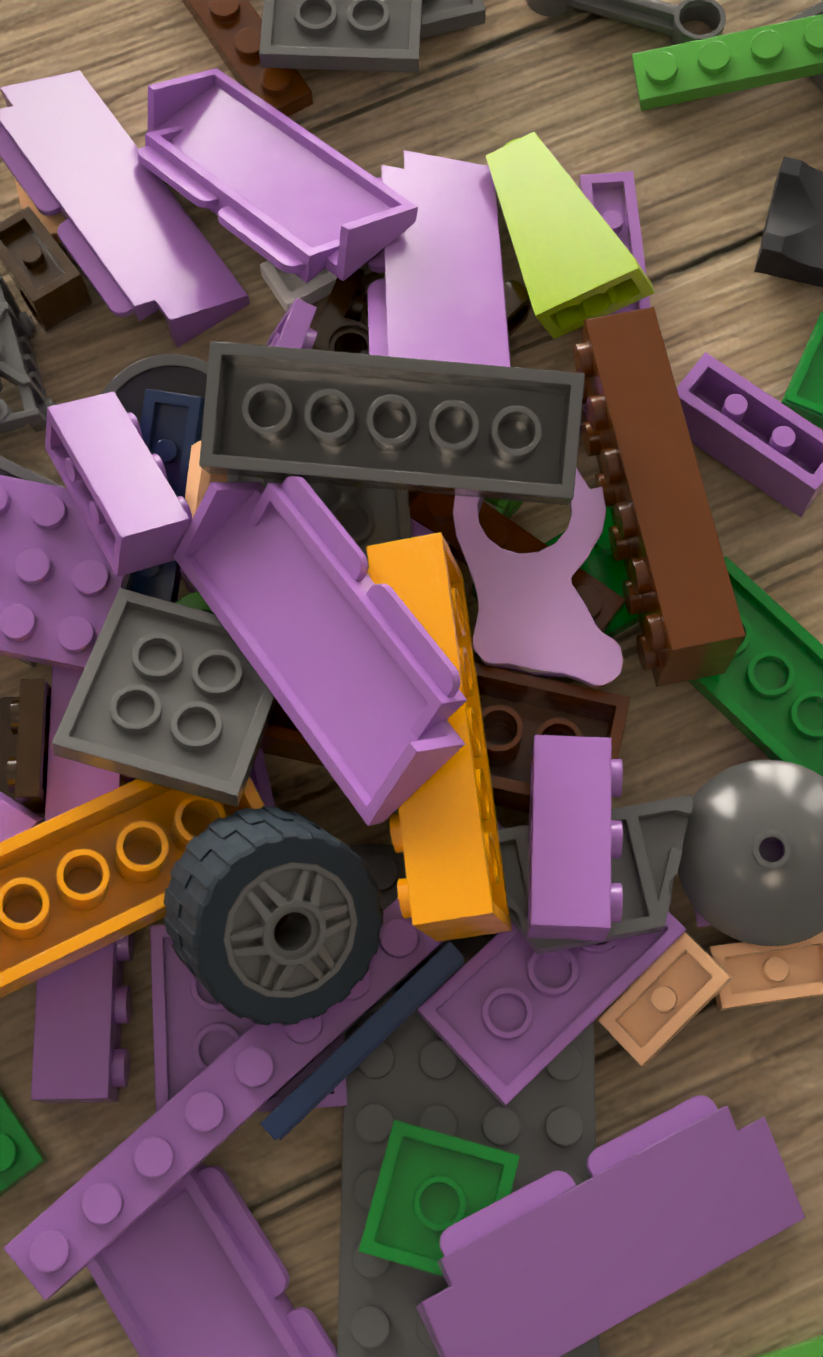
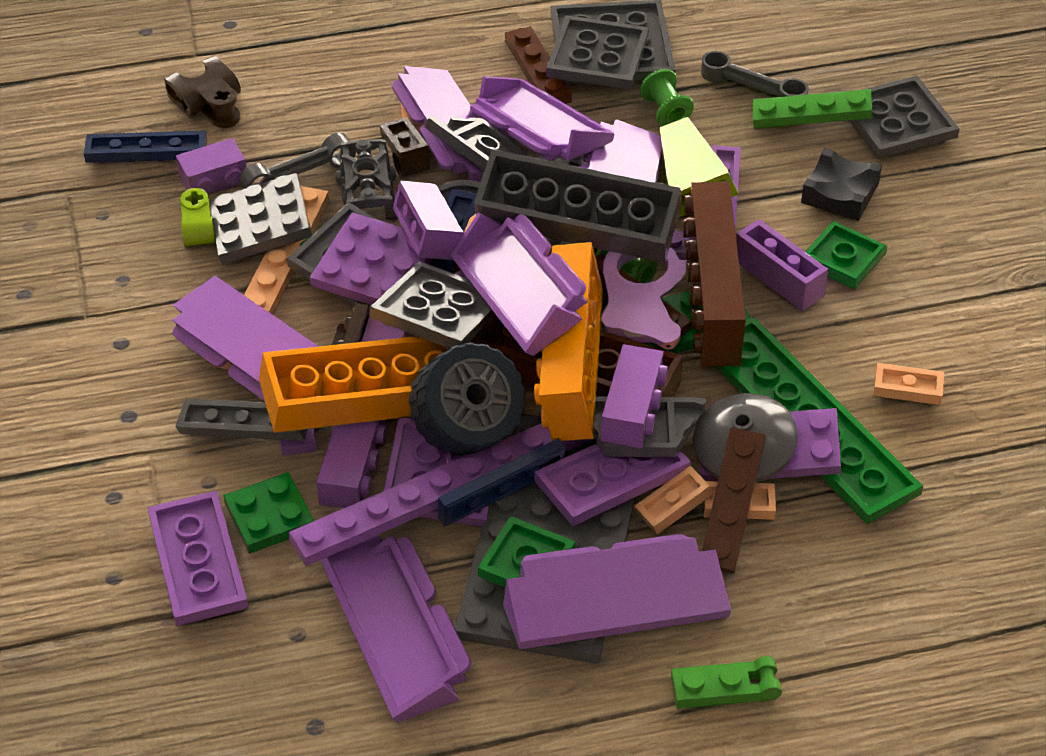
camera: 10 degrees right, 25 degrees down
none -> dark grey wing [424,116,528,172]
none -> bright green hose [640,69,694,126]
none -> reddish brown plate [702,427,766,573]

